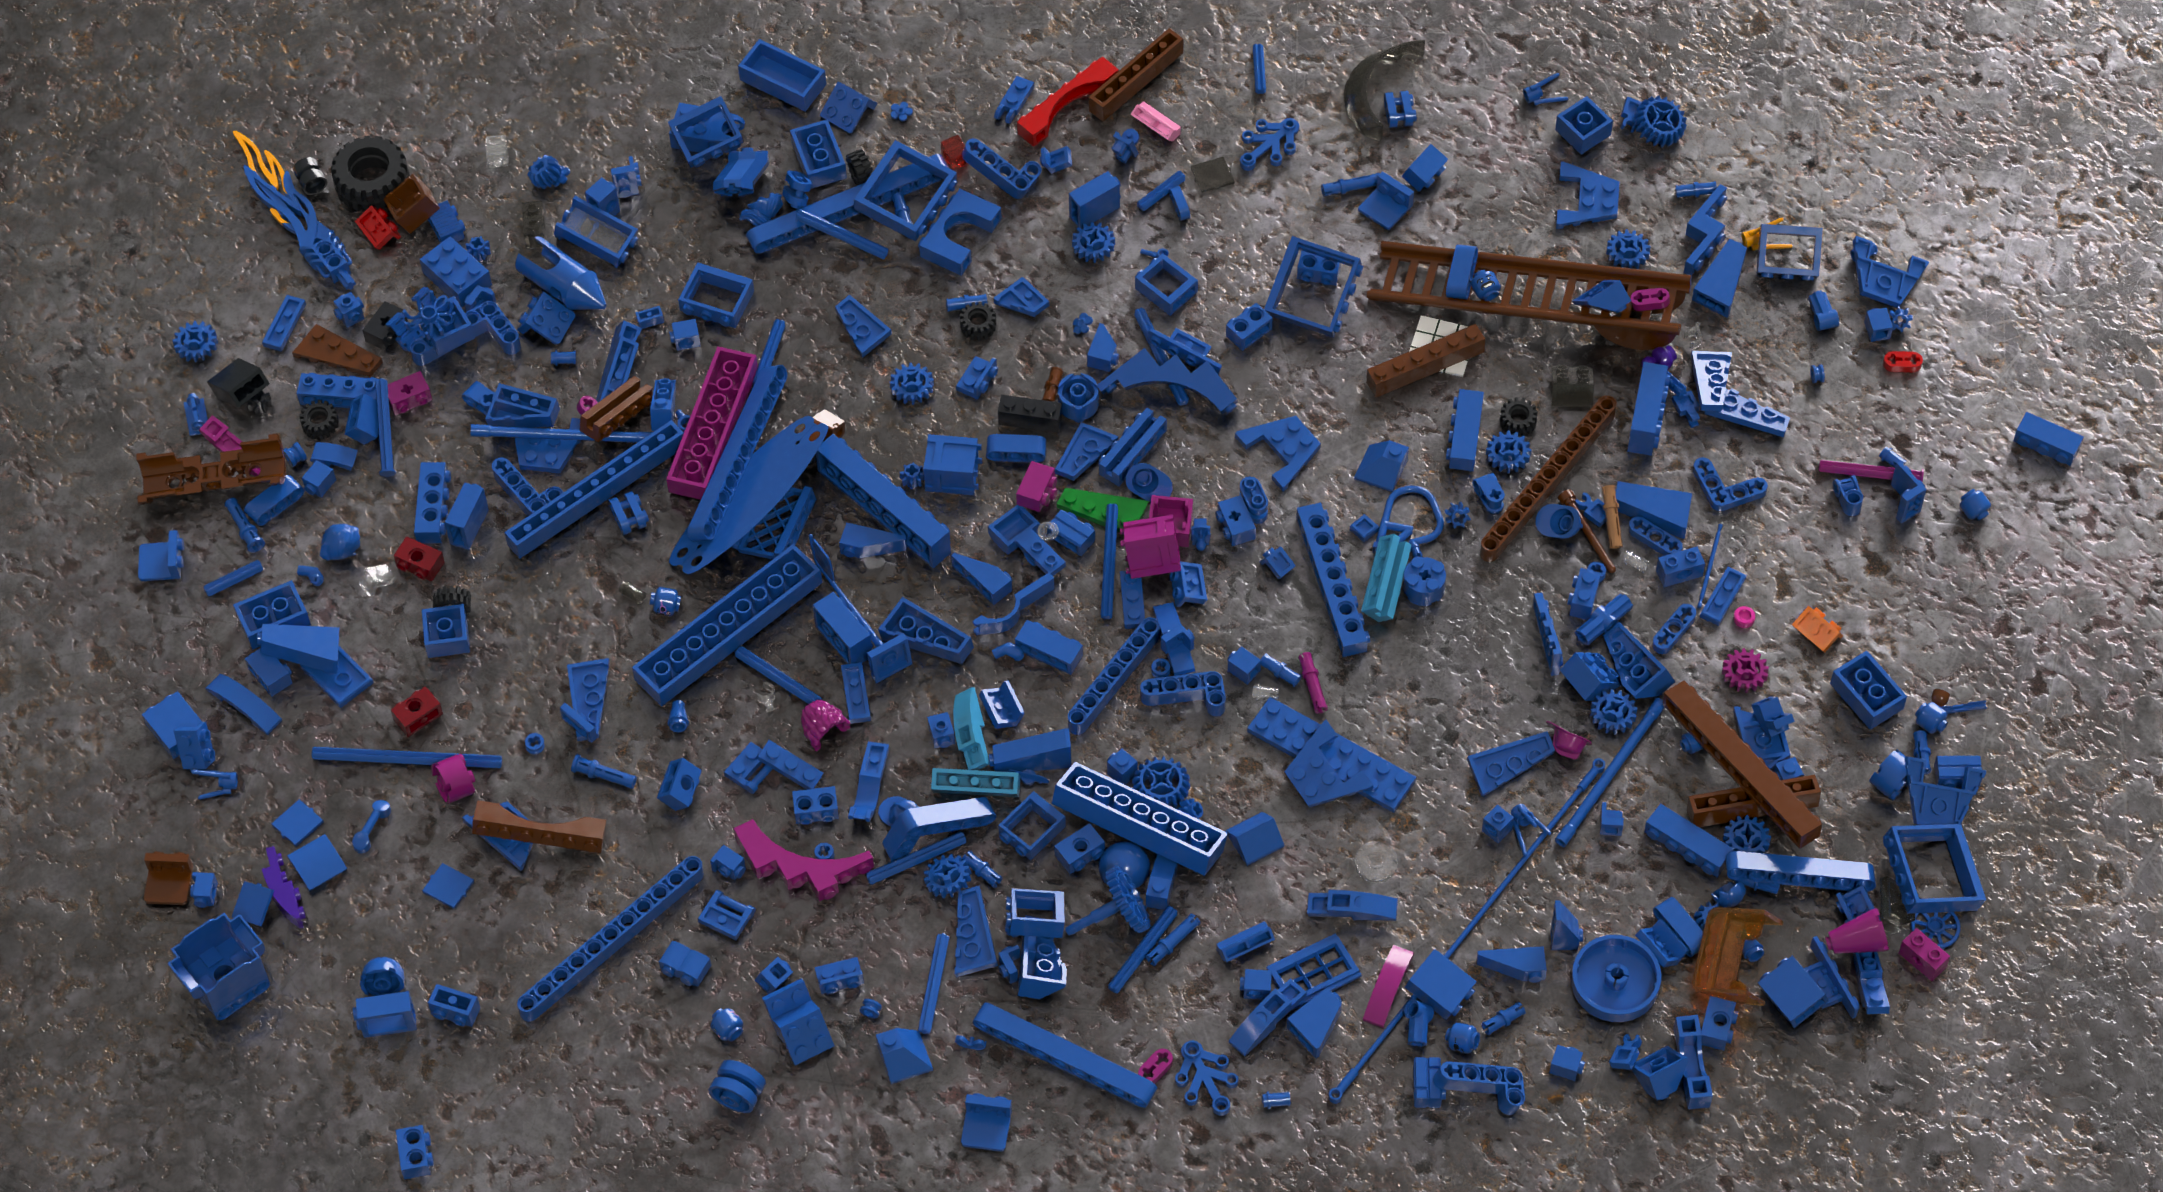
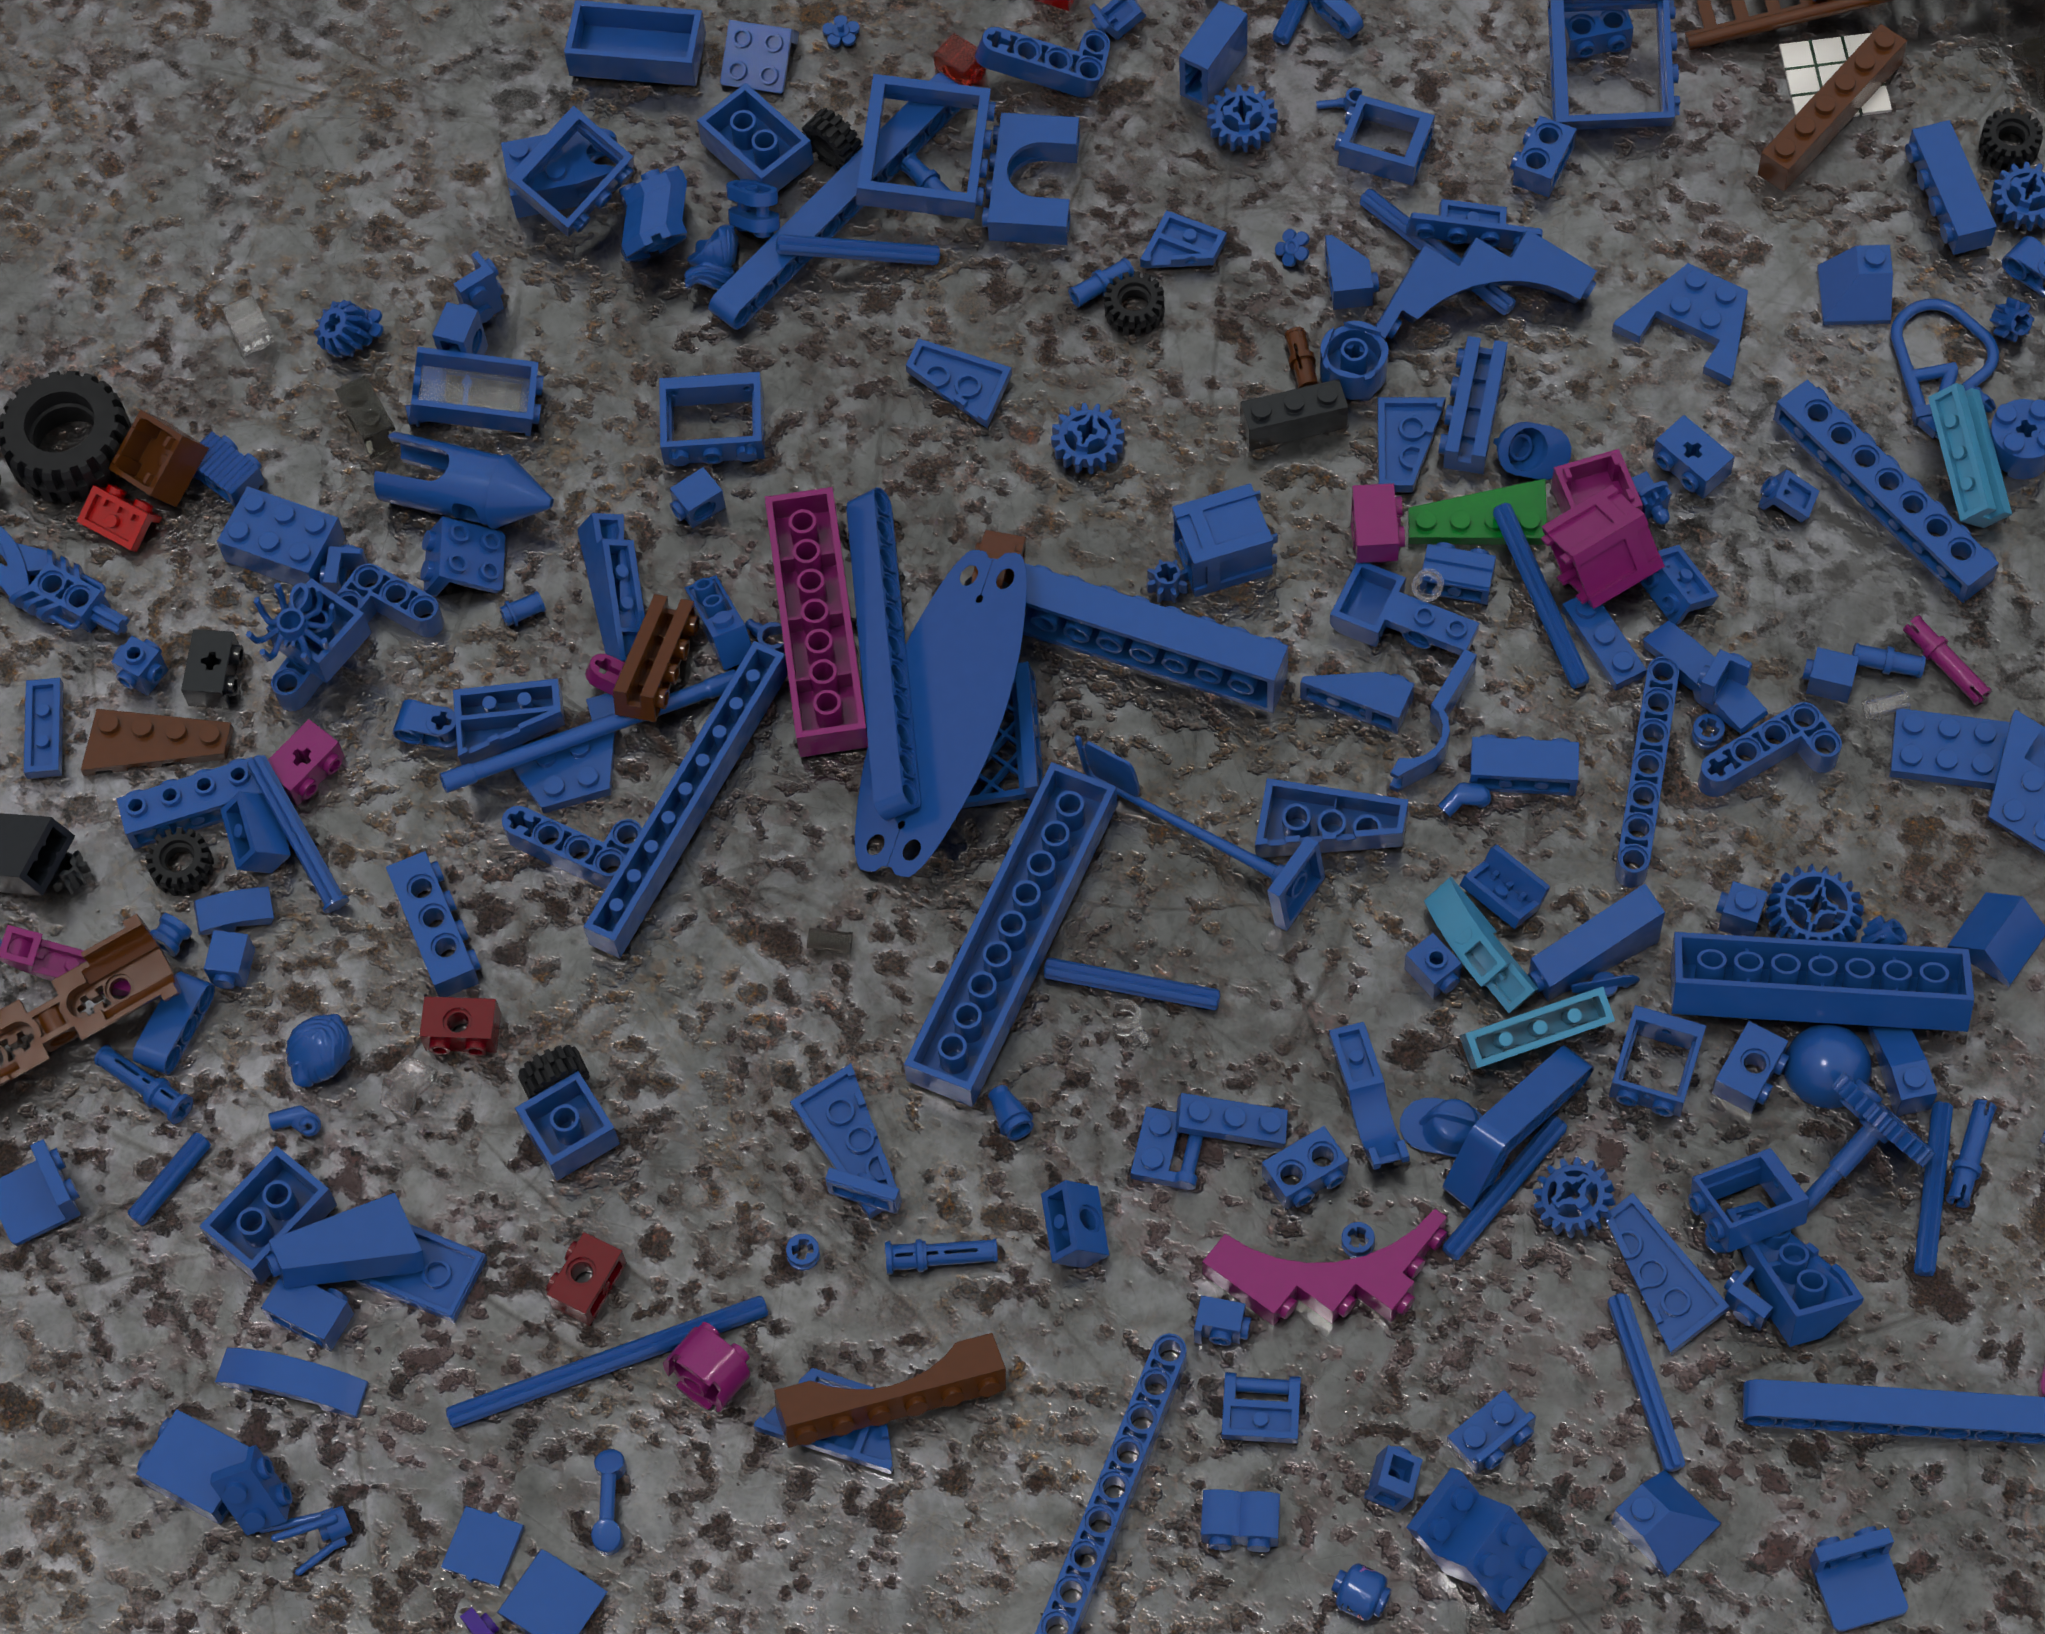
camera: 20 degrees left, 5 degrees up
blue piece [385,287,436,352] -> none
blue piece [422,863,474,909] -> none
blue brick [445,482,489,550] -> none
blue gear [466,236,491,261] -> none
blue brick [608,491,649,535] -> none
blue piece [635,306,664,329] -> none
blue head [649,587,681,616] -> none
blue axle [753,319,785,386] -> none
magenta hair [801,700,851,751] -> none
blue brick [813,592,873,664] -> none
blue slope [839,522,907,558] -> none
blue plate [841,662,871,724] -> none
blue bush [860,999,882,1019] -> none
blue piece [955,1035,987,1050] -> none
blue bracket [956,356,998,400] -> none
blue pin [962,851,1003,888] -> none
blue beam [986,434,1047,463] -> none
blue brick [1239,477,1268,524] -> none
blue tile [1349,514,1379,542] -> none

